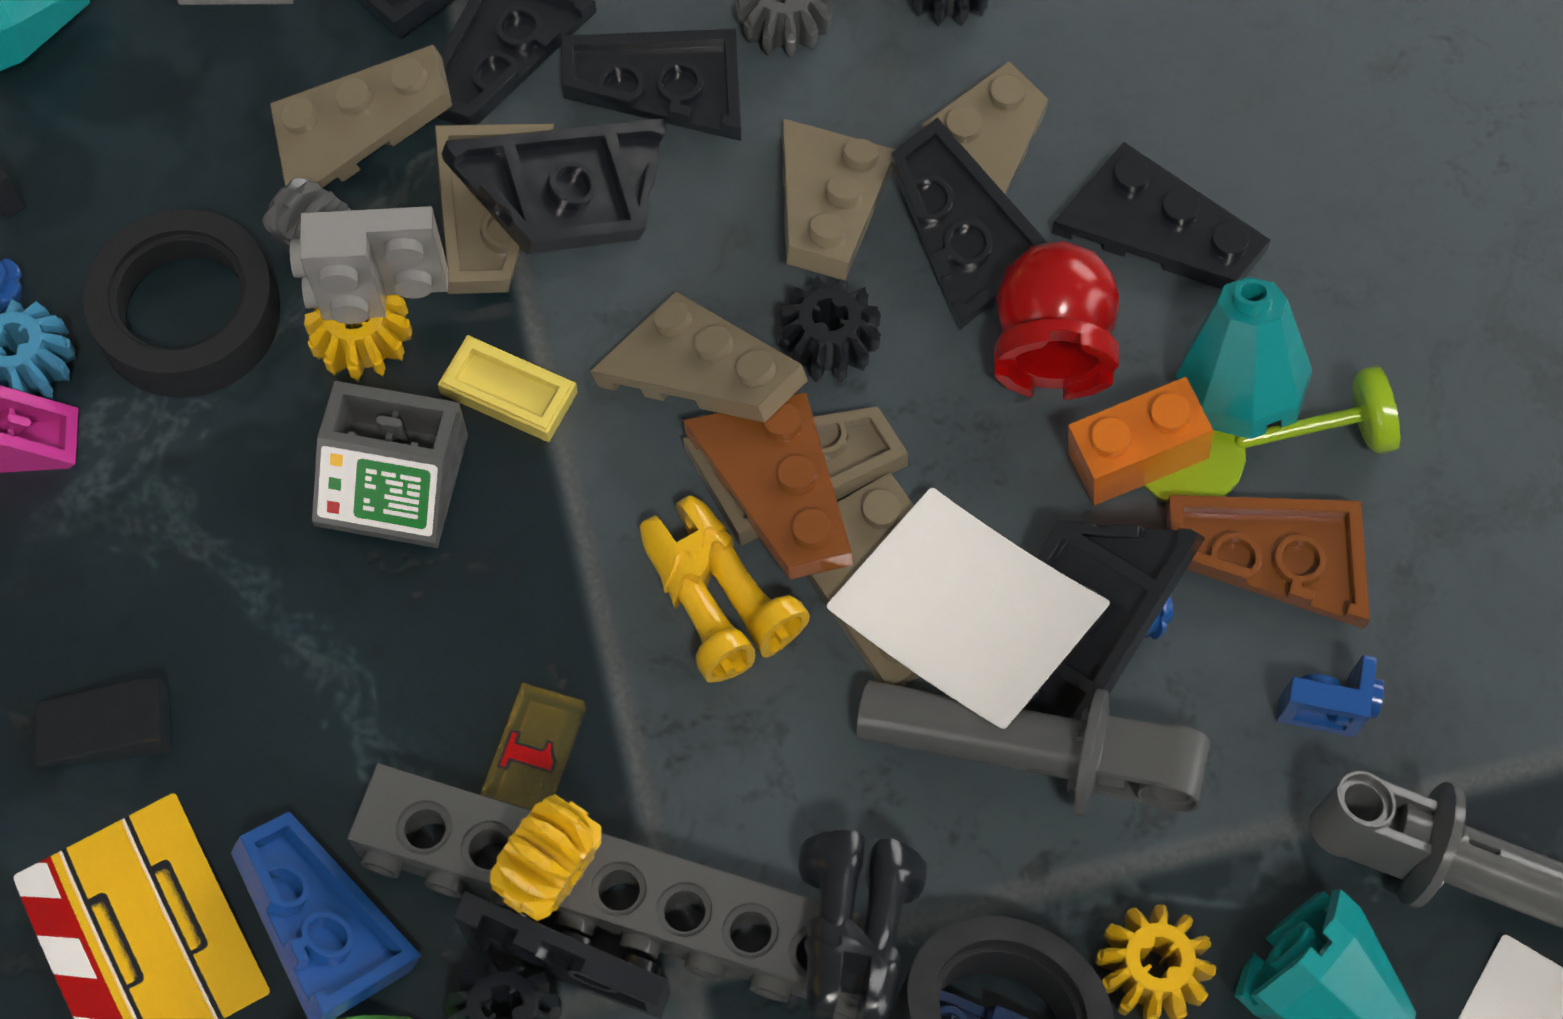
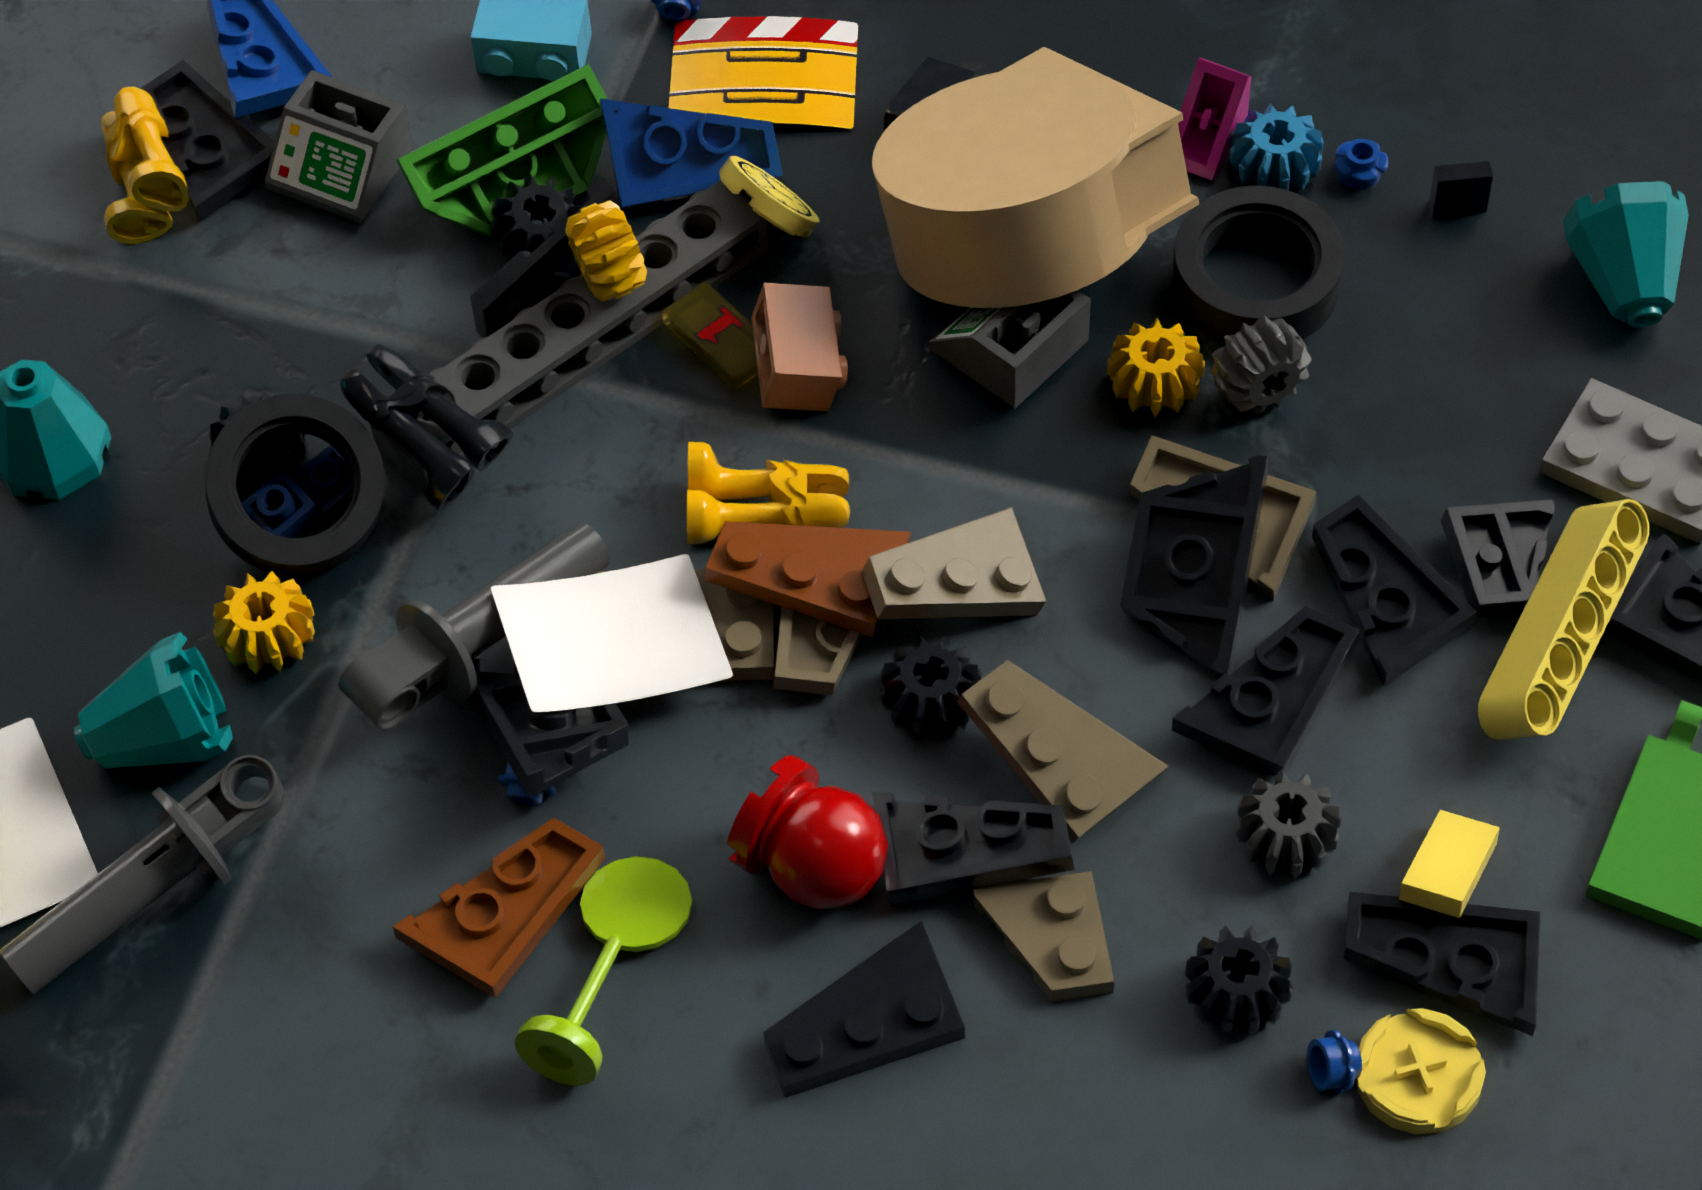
camera: 125 degrees right, 10 degrees down
dark tan wing [270,45,452,188] -> none
light grey plate [290,206,449,324] -> none
light yellow tile [437,335,578,442] -> none
orange brick [1068,377,1214,506] -> none
teal cone [1175,277,1312,439] -> none
blue bracket [1276,655,1384,737] -> none
none -> light yellow tile [719,156,820,238]
none -> nougat brick [751,283,848,412]
none -> tan brick [872,47,1199,308]

